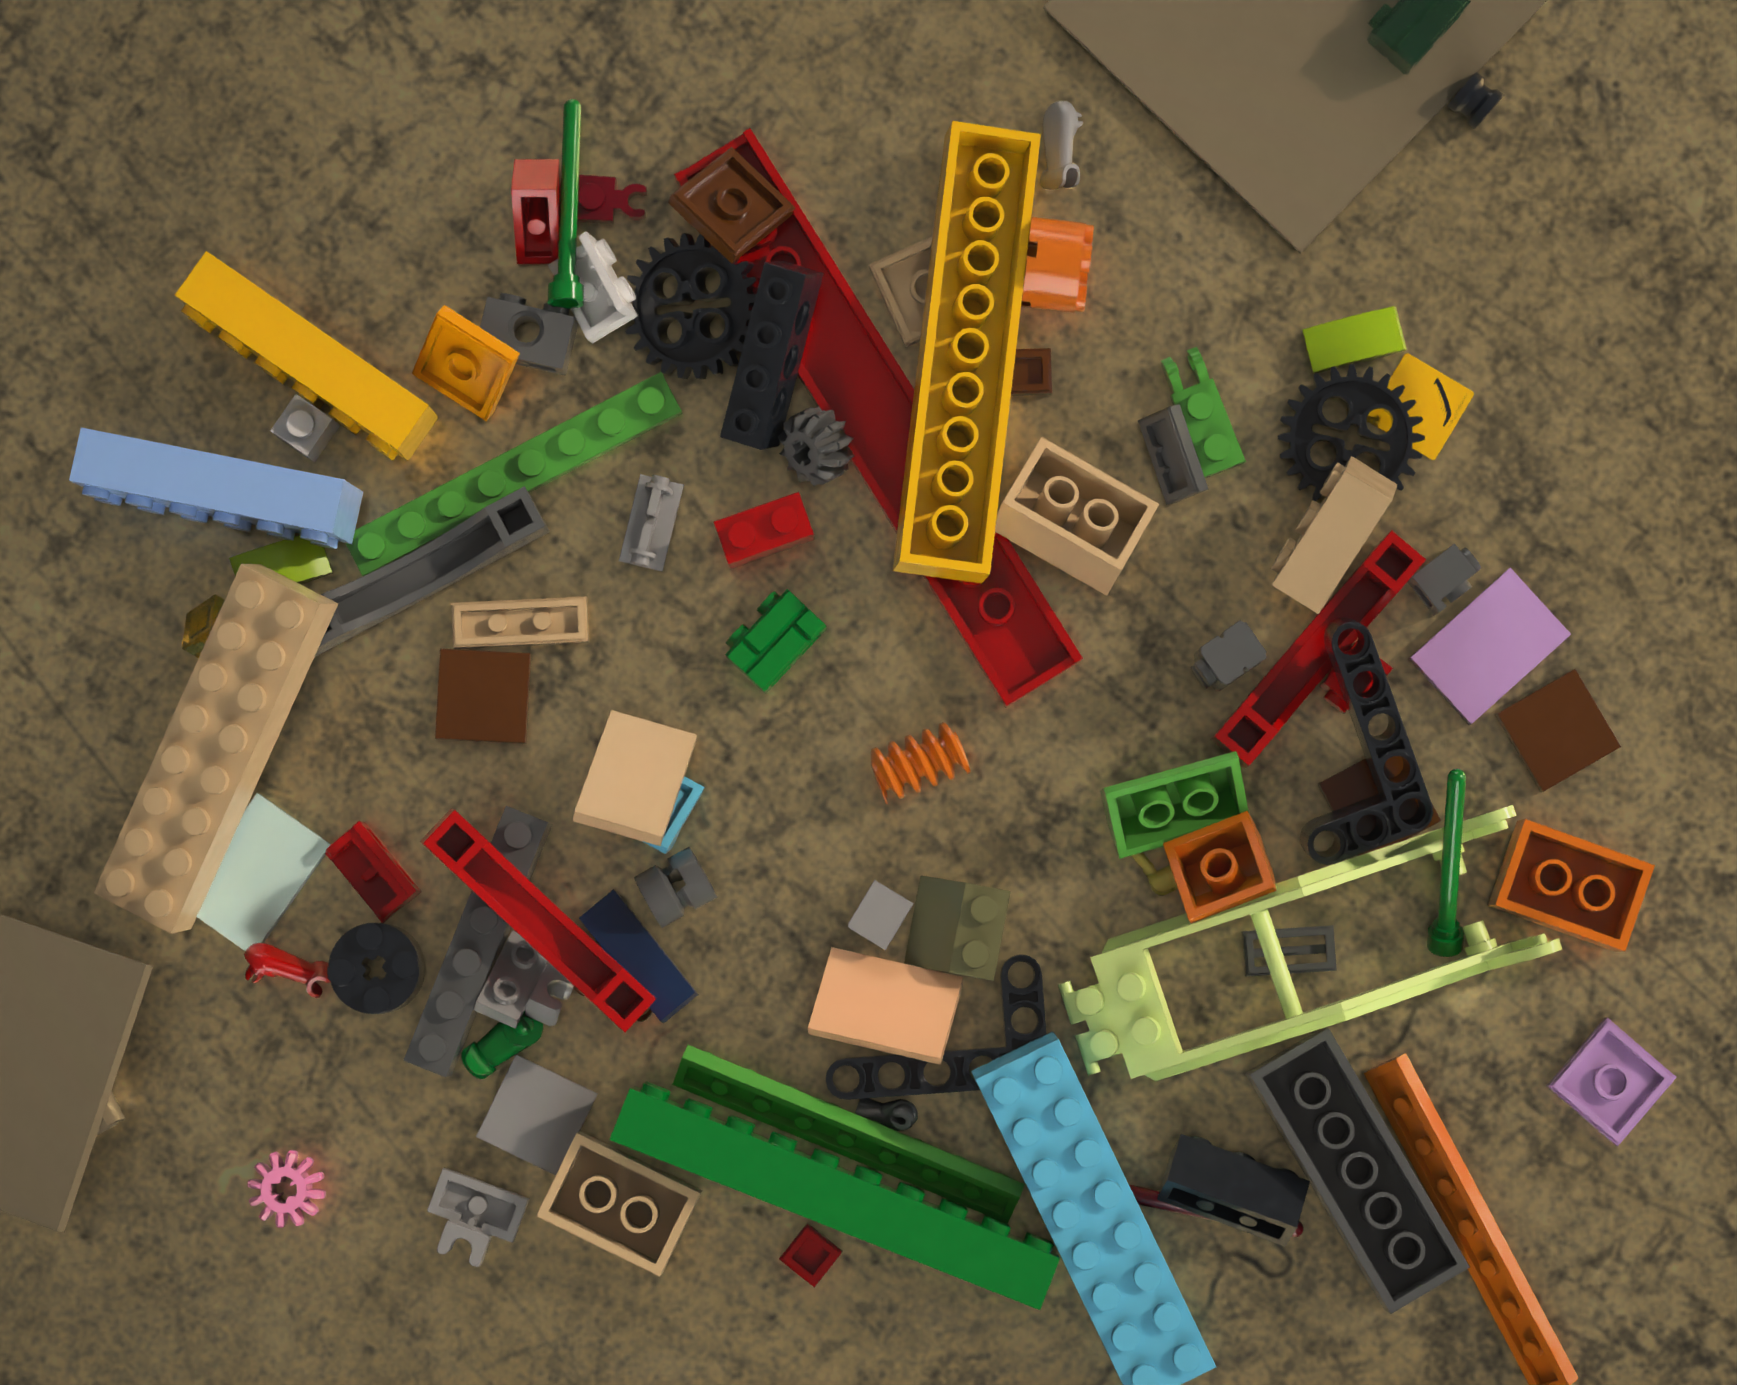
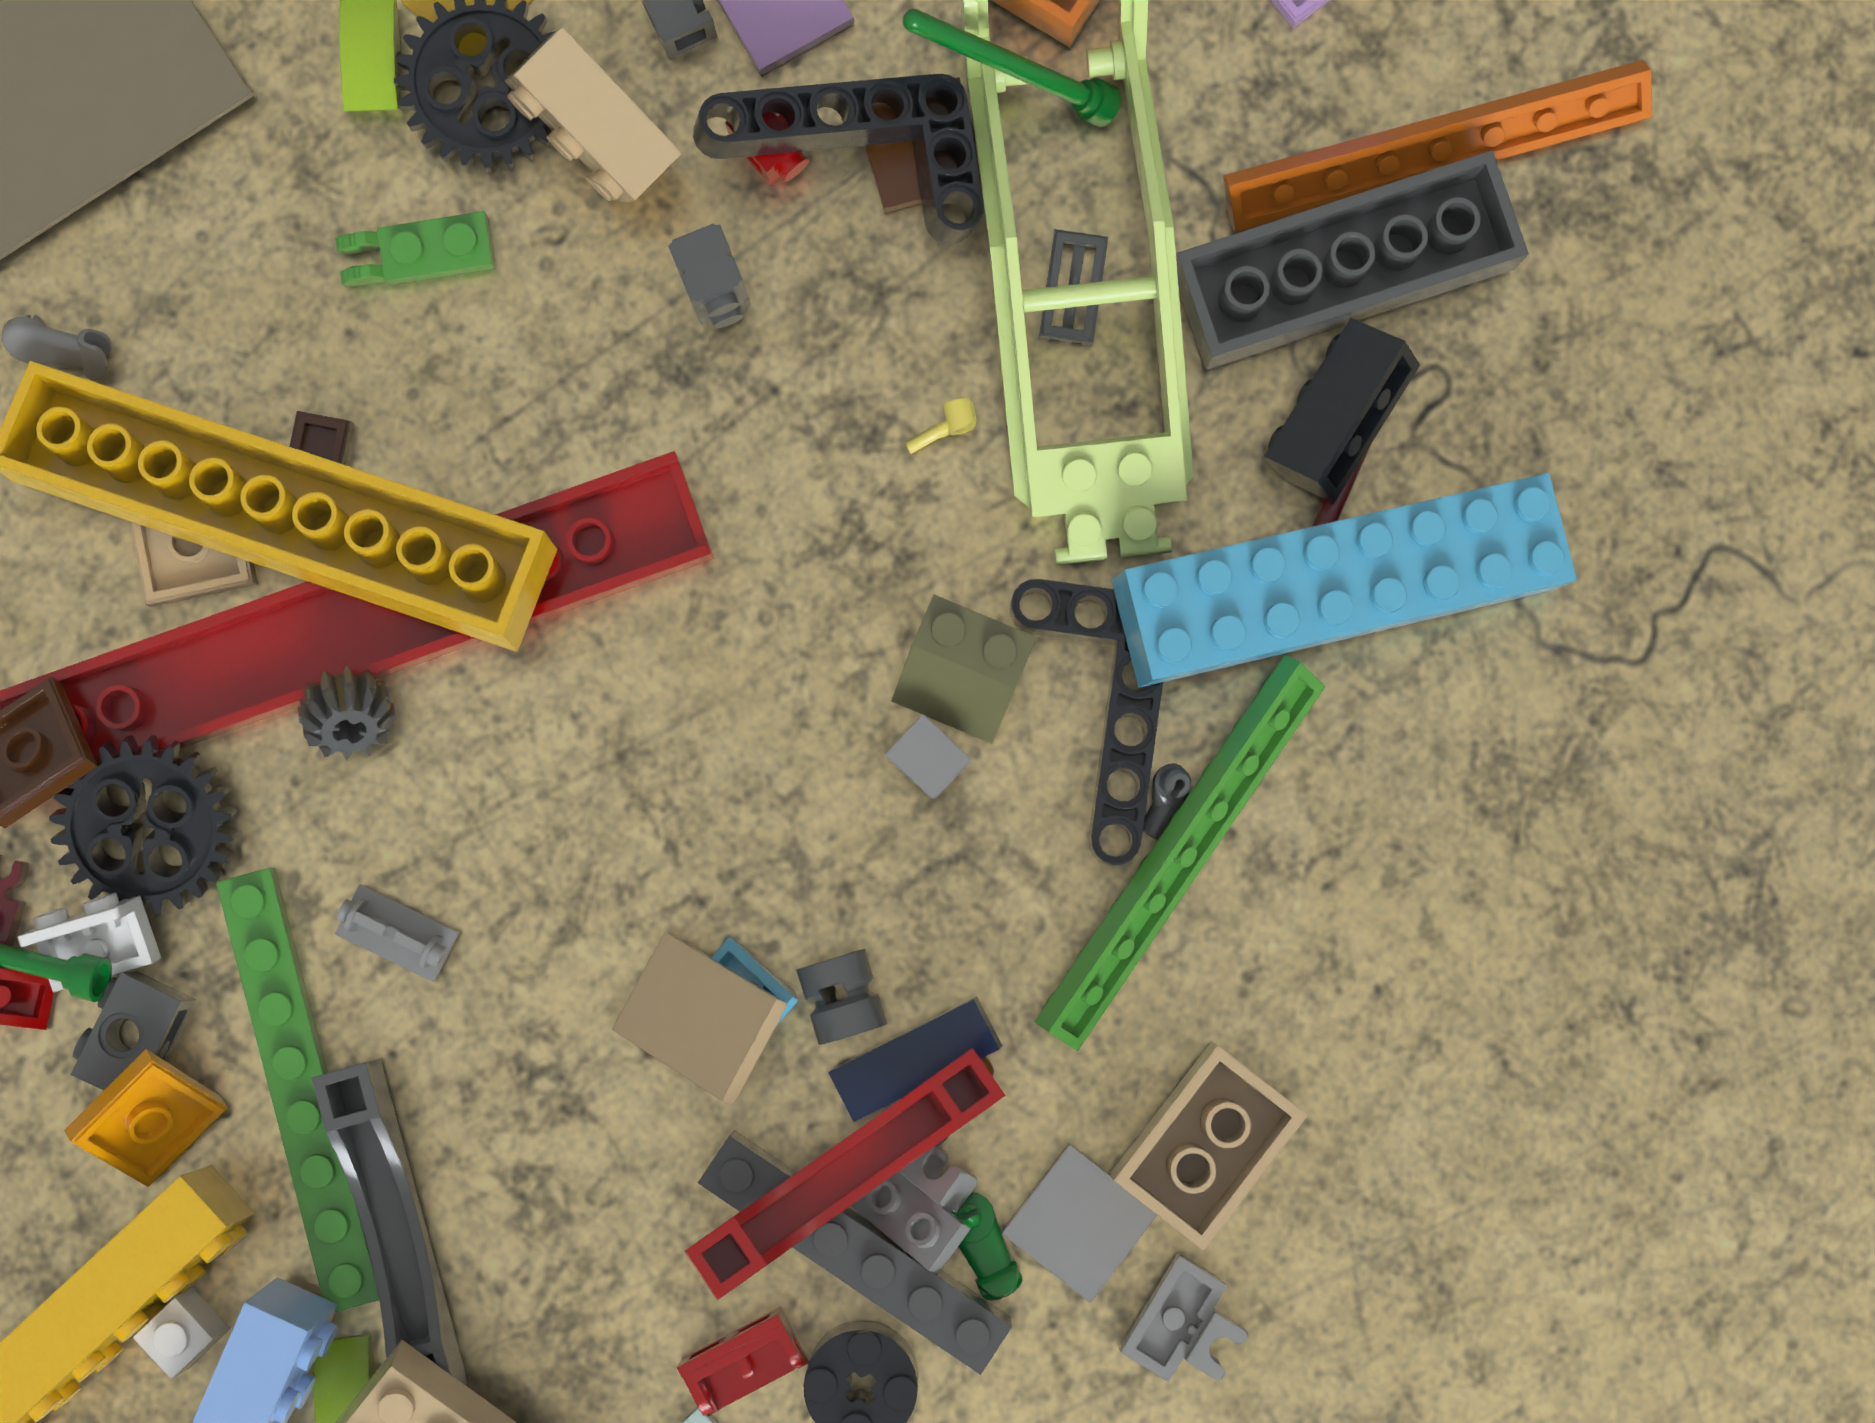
camera: 80 degrees left, 0 degrees up
reddish brown tile [435,649,531,744] -> none
tan tile [451,596,589,649] -> none
green brick [609,1081,1060,1310] -> none
red brick [714,492,815,570] -> none
black brick [720,261,824,450] -> none
green brick [725,589,827,694] -> none
red tile [779,1223,843,1287] -> none
light nougat tile [808,947,963,1065] -> none
orange piece [871,722,971,804] -> none
tan brick [995,437,1159,596] -> none
orange brick [1021,217,1094,313] -> none
bright green slope [1100,751,1249,859] -> none
dark grey plate [1138,404,1208,505] -> none
orange slope [1163,811,1277,923] -> none
red arch [1210,530,1426,769] -> none

